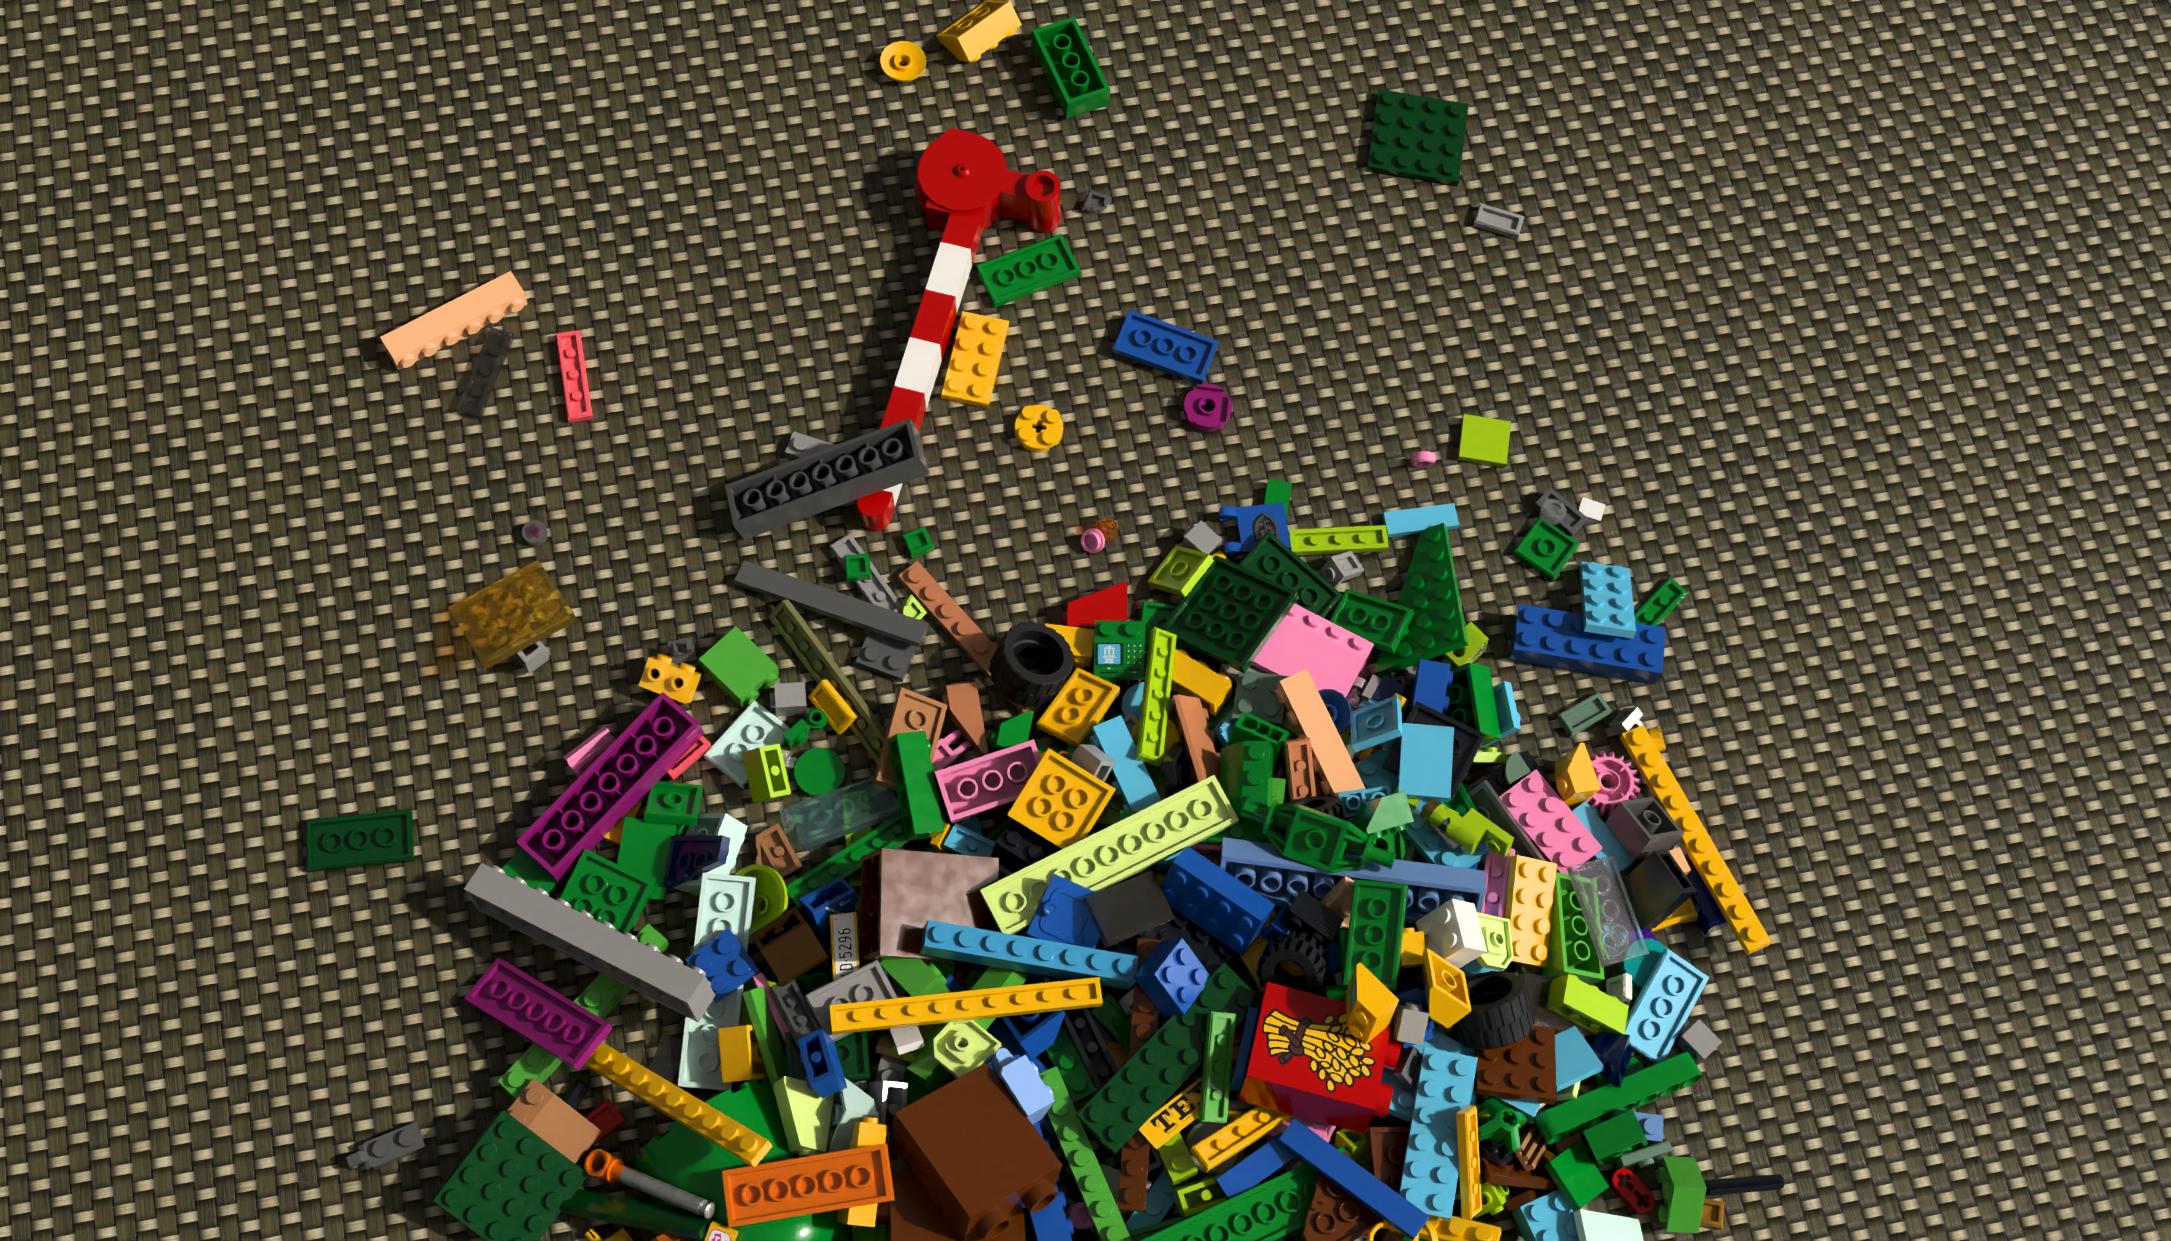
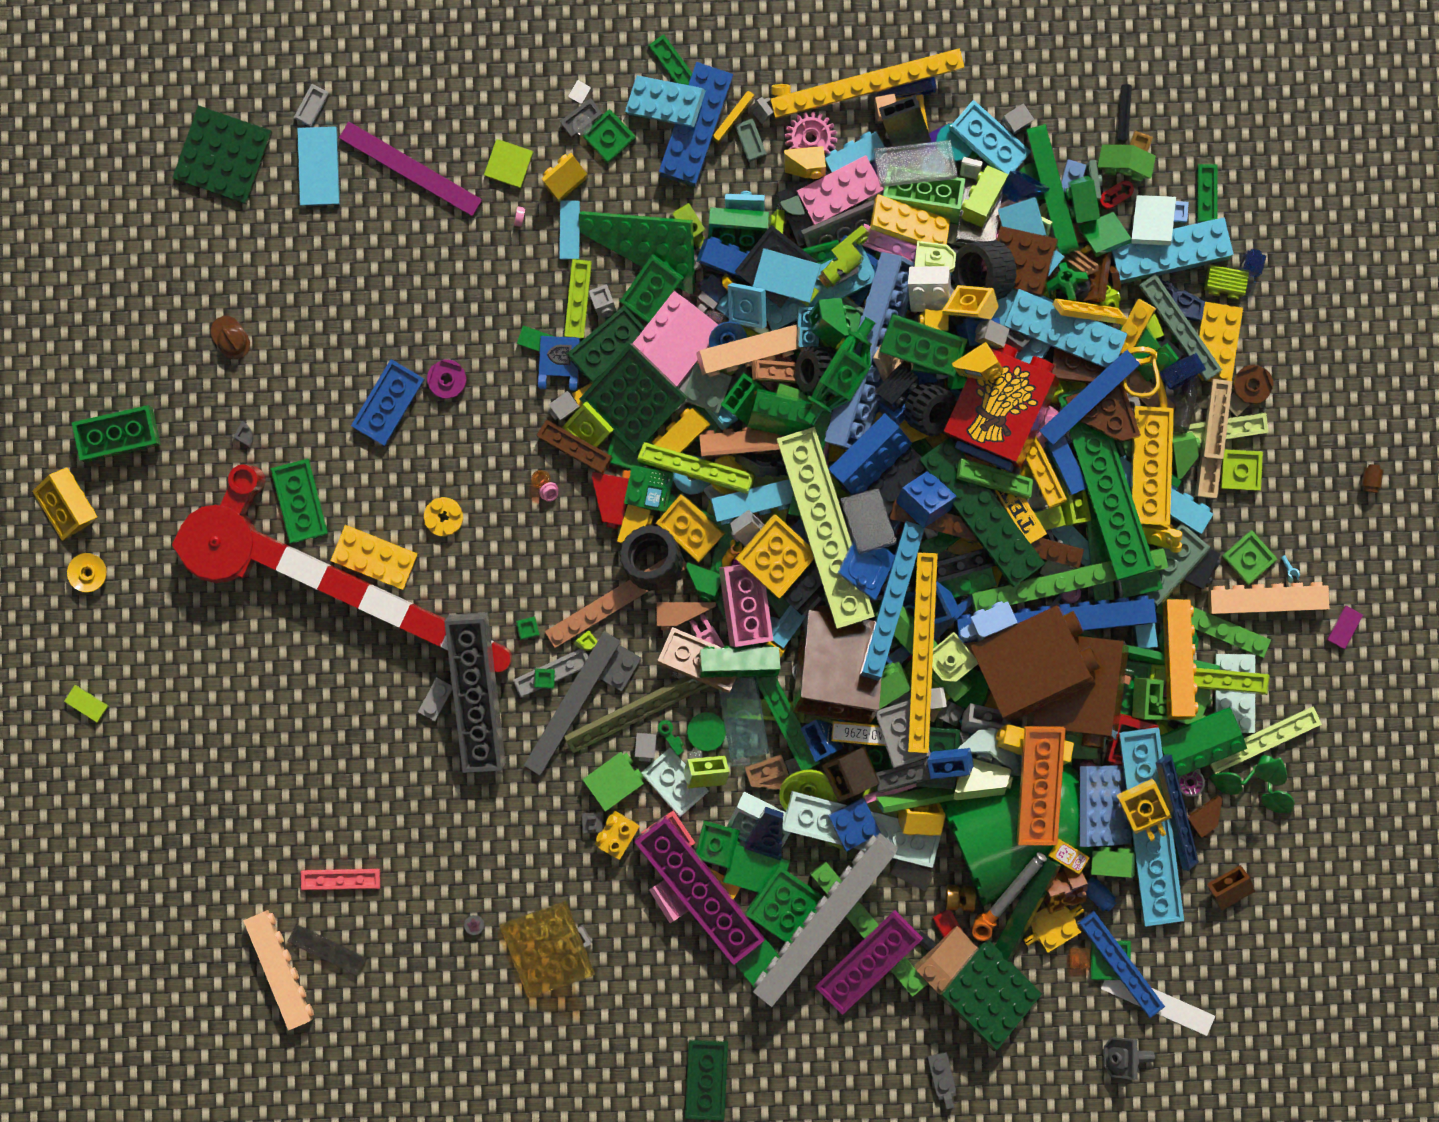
camera: 75 degrees left, 20 degrees up
yellow plate [584,1042,772,1168] -> none
yellow tile [808,679,857,735] -> none
dark grey brick [1605,796,1684,860] -> none
none -> lime tile [64,685,109,722]
none -> reddish brown piece [211,316,250,359]
none -> medium azure tile [298,127,340,206]
none -> magenta tile [339,121,483,217]
none -> reddish brown plate [536,419,613,475]
none -> yellow slope [542,153,588,203]
none -> yellow tile [713,91,754,144]
none -> pearl gold wheel [945,885,975,911]

